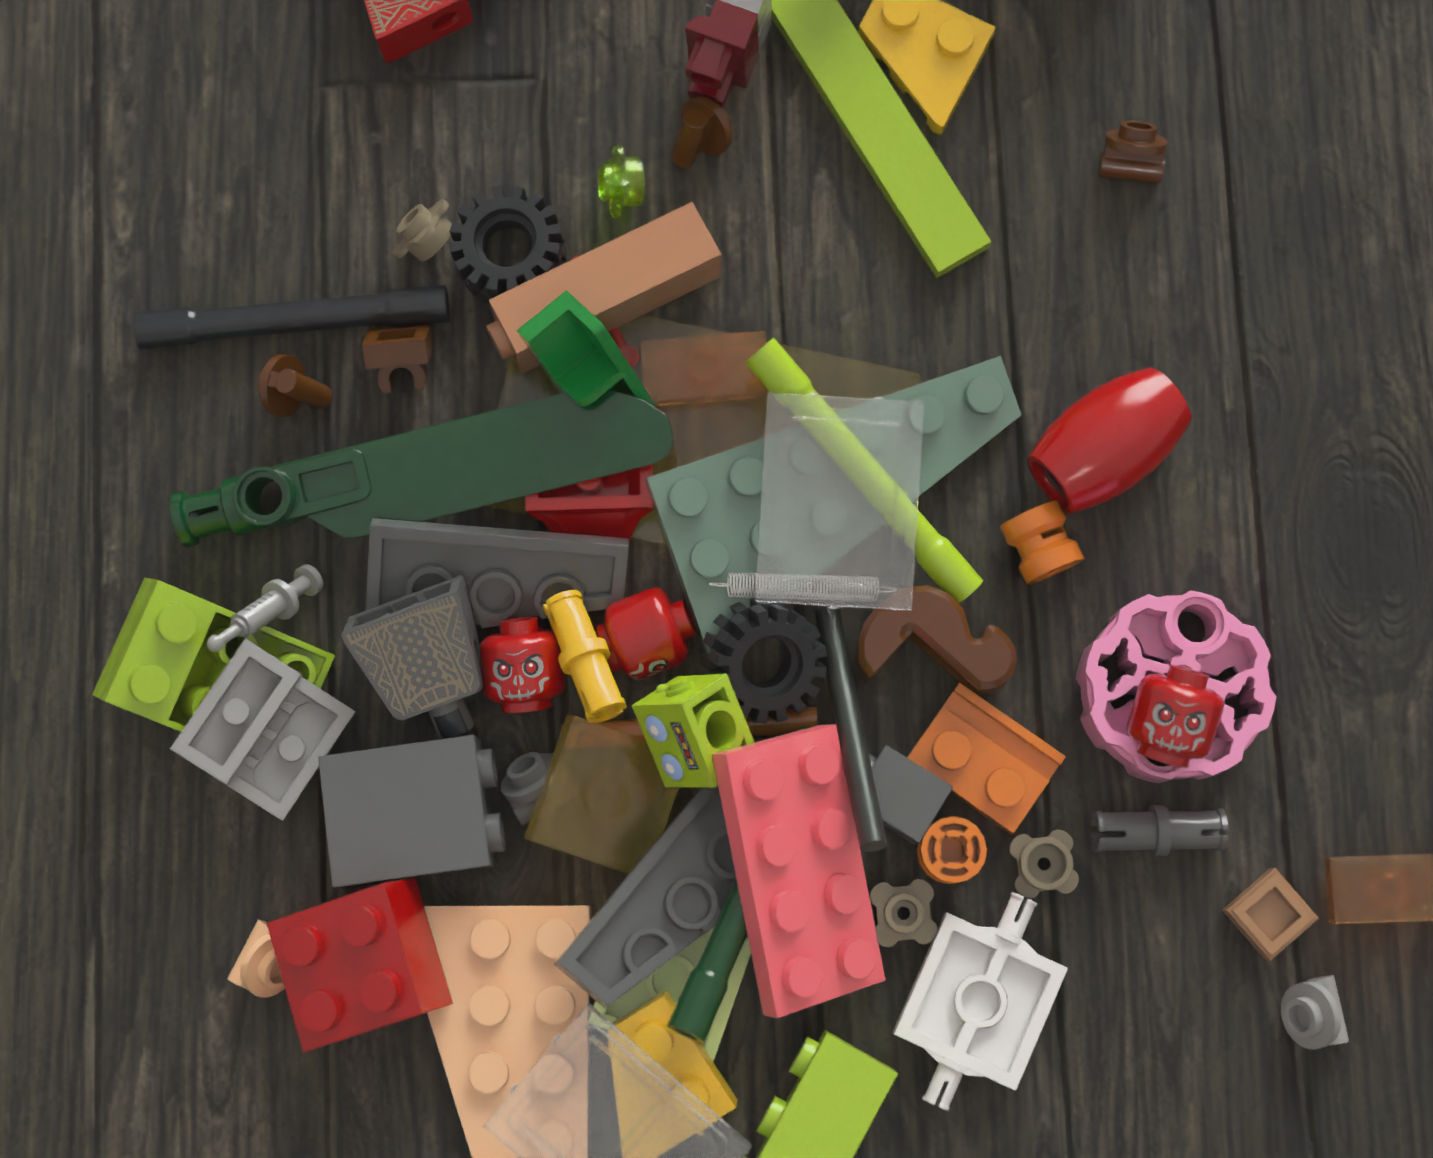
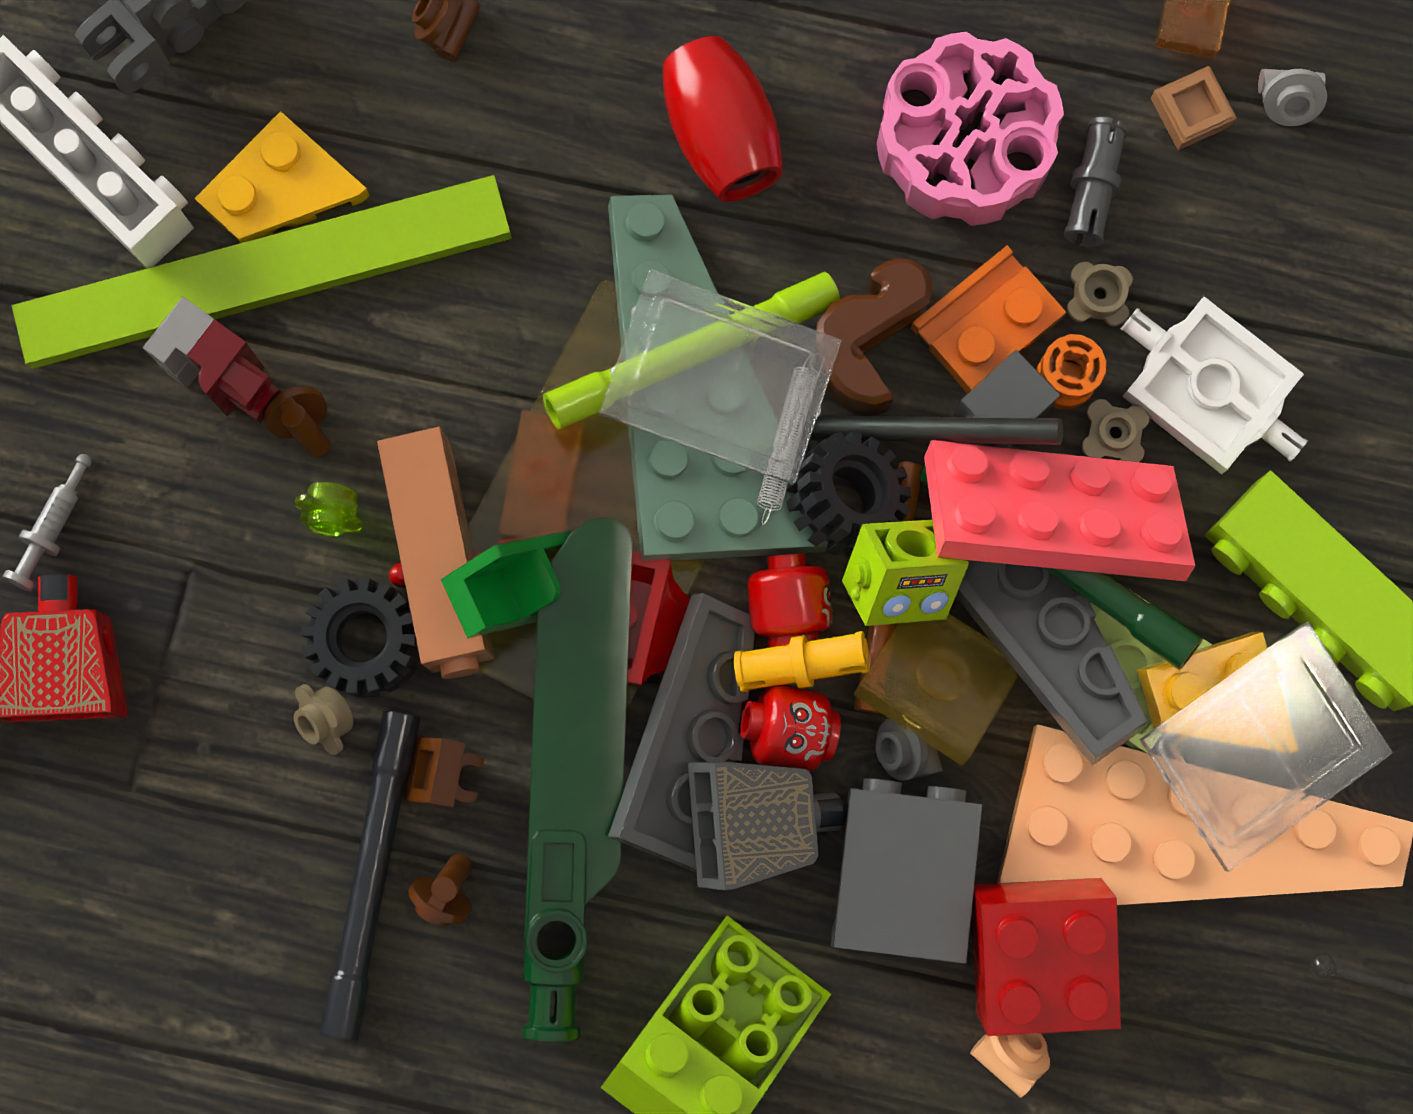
camera: 80 degrees left, 0 degrees up
light grey slope [170,638,355,821] -> none
light grey piece [207,564,323,652] -> none
orange wheel [1000,500,1085,585] -> none
red head [1127,664,1225,768] -> none

